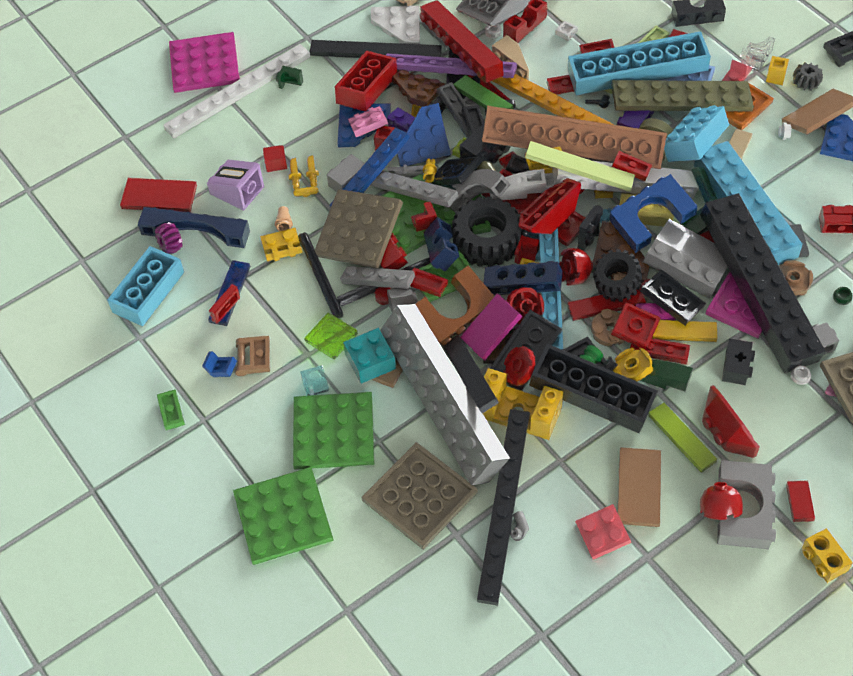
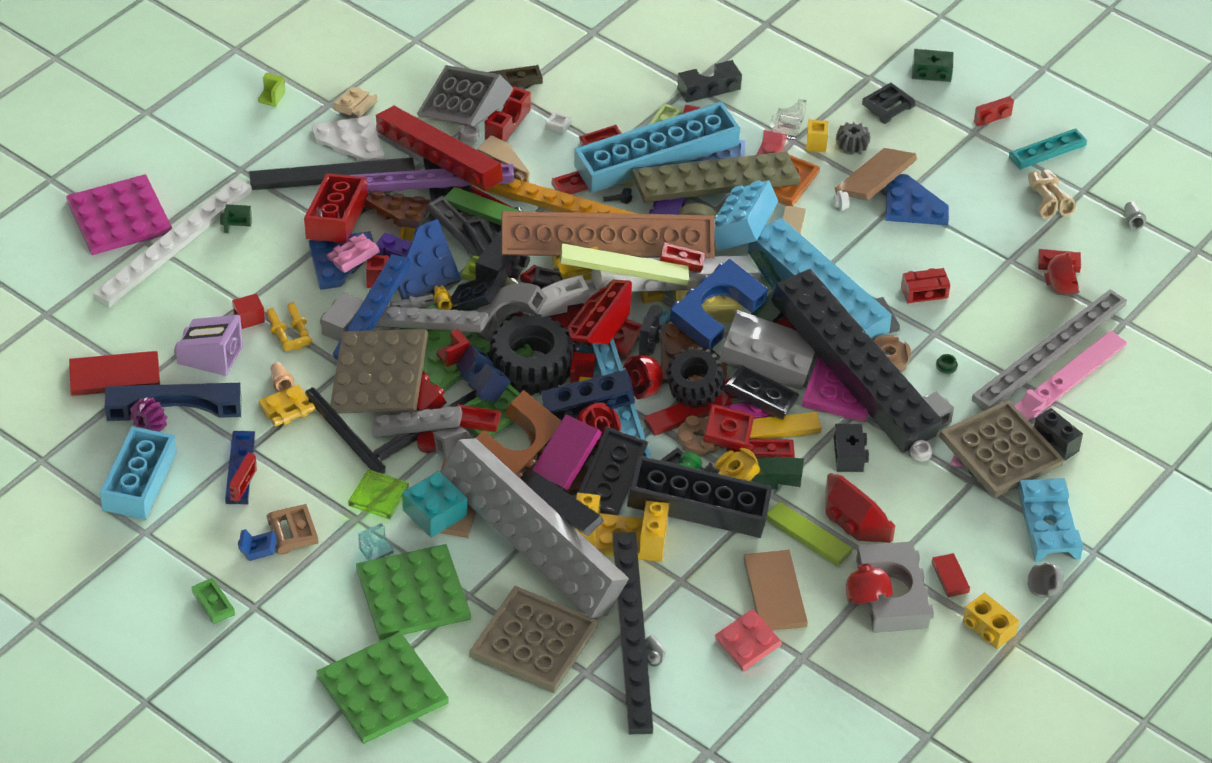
camera: 20 degrees left, 10 degrees down
red tile [503,346,535,386] -> none

